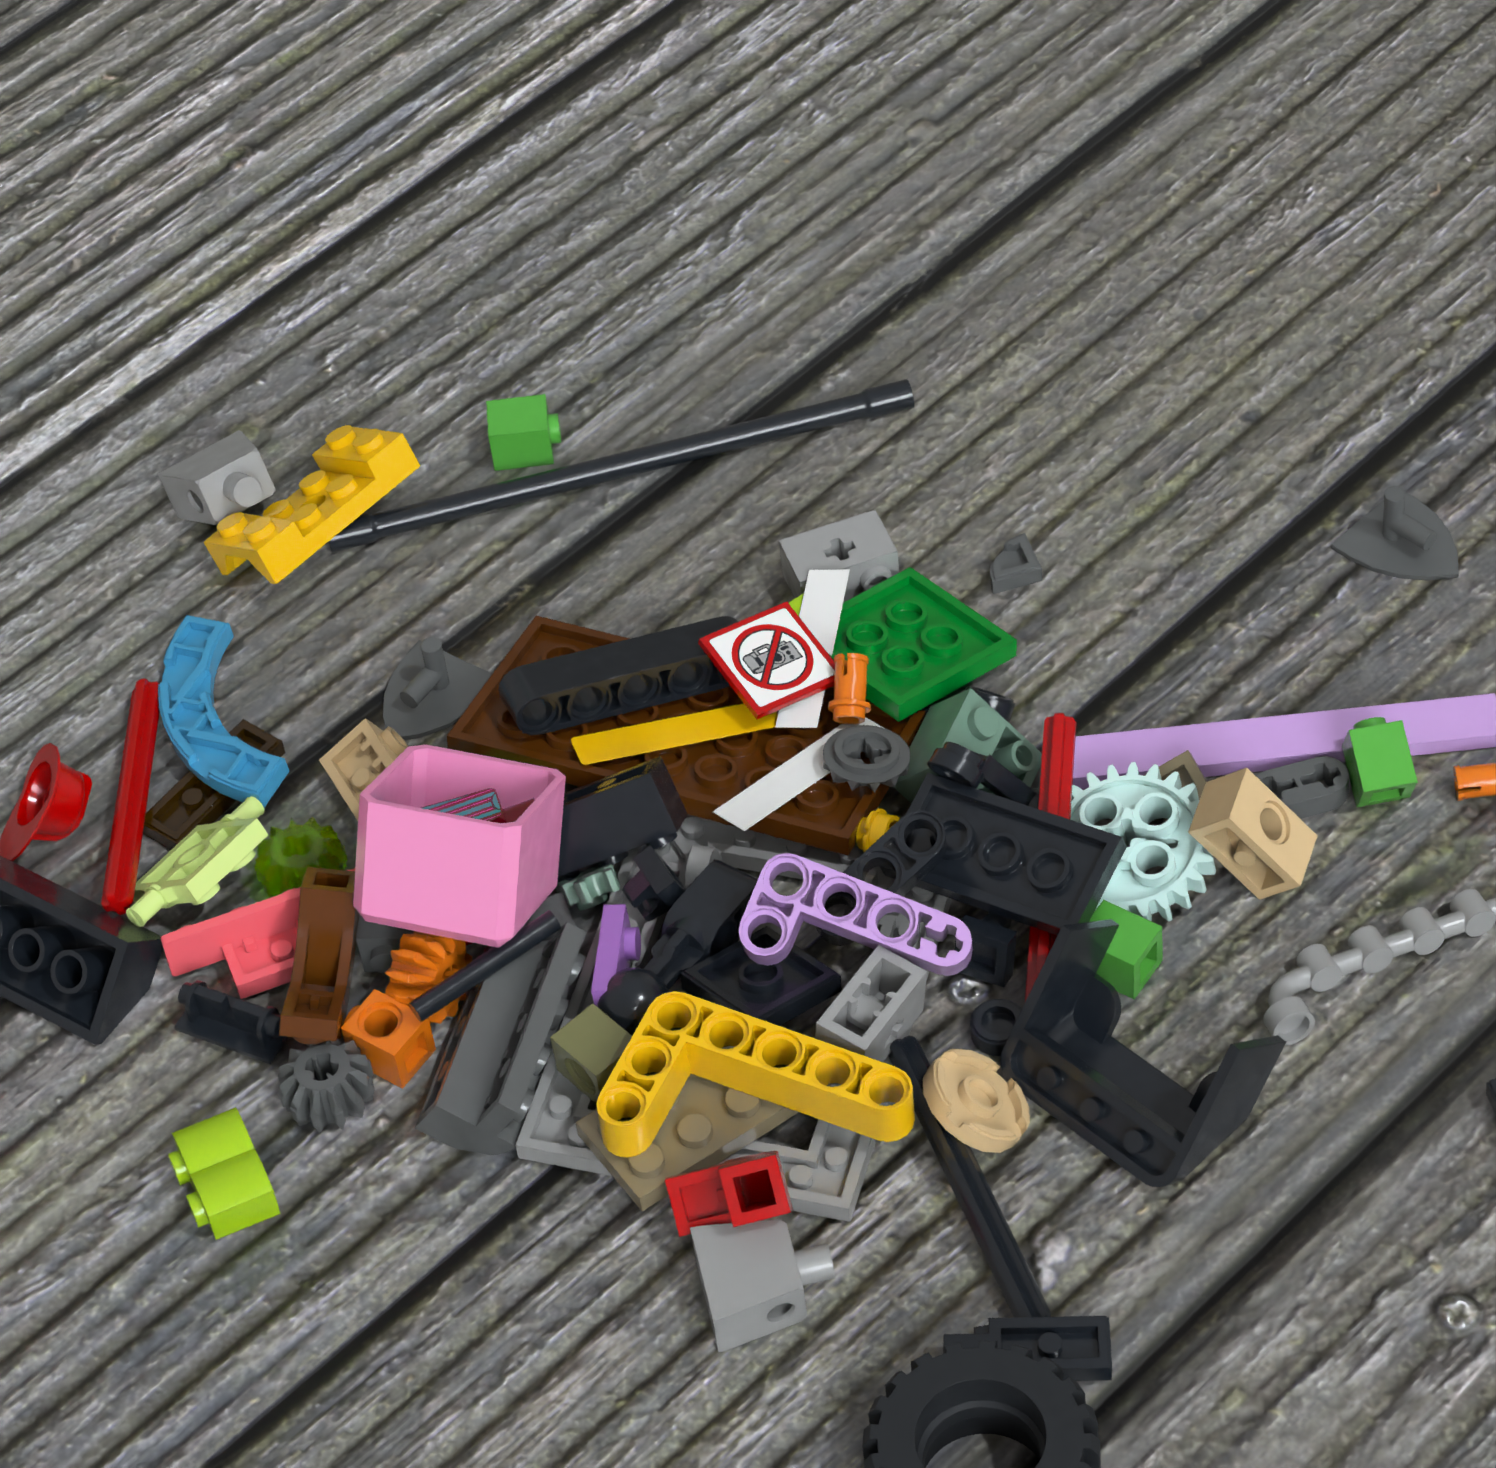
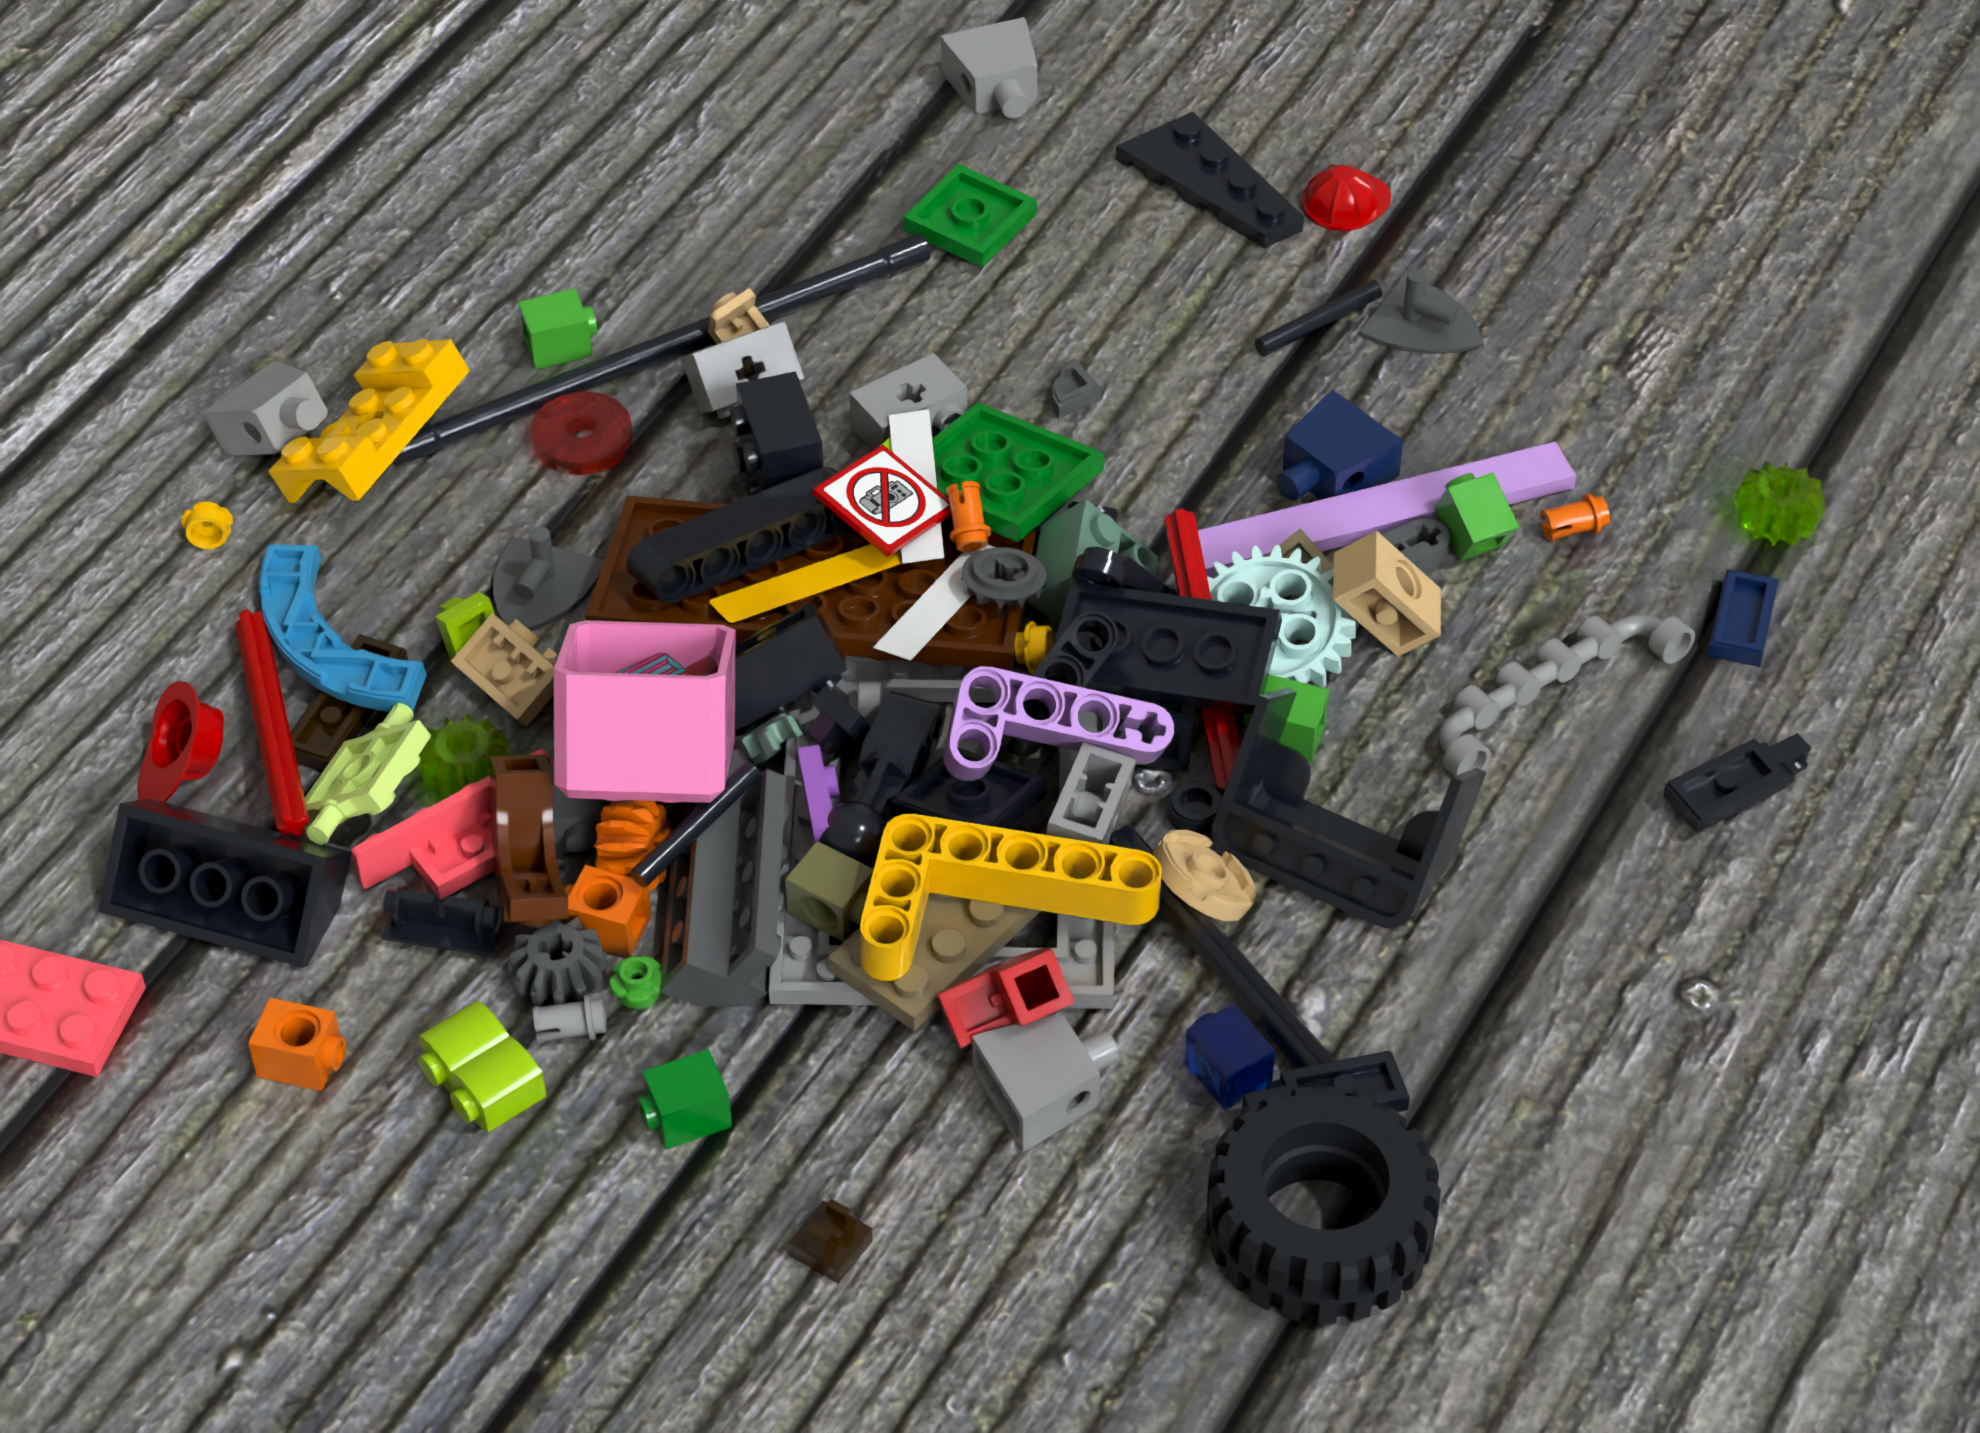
camera: 20 degrees left, 0 degrees up
none -> yellow plate [181,501,233,549]
none -> orange brick [248,998,346,1091]
none -> lime tile [435,591,495,660]
none -> clear red tile [531,391,633,475]
none -> light grey pin [533,994,607,1043]
none -> bright green plate [609,956,662,1009]
none -> green brick [637,1049,732,1150]
none -> brick [681,321,804,419]
none -> tan bracket [708,288,770,377]
none -> black brick [730,371,823,497]
none -> dark brown tile [788,1199,873,1284]
none -> green plate [903,164,1037,268]
none -> light grey torso [941,17,1037,118]
none -> black wing [1116,112,1304,249]
none -> clear blue brick [1185,1003,1275,1111]
none -> black bar [1255,280,1382,357]
none -> dark blue torso [1277,390,1403,501]
none -> red piece [1301,164,1391,231]

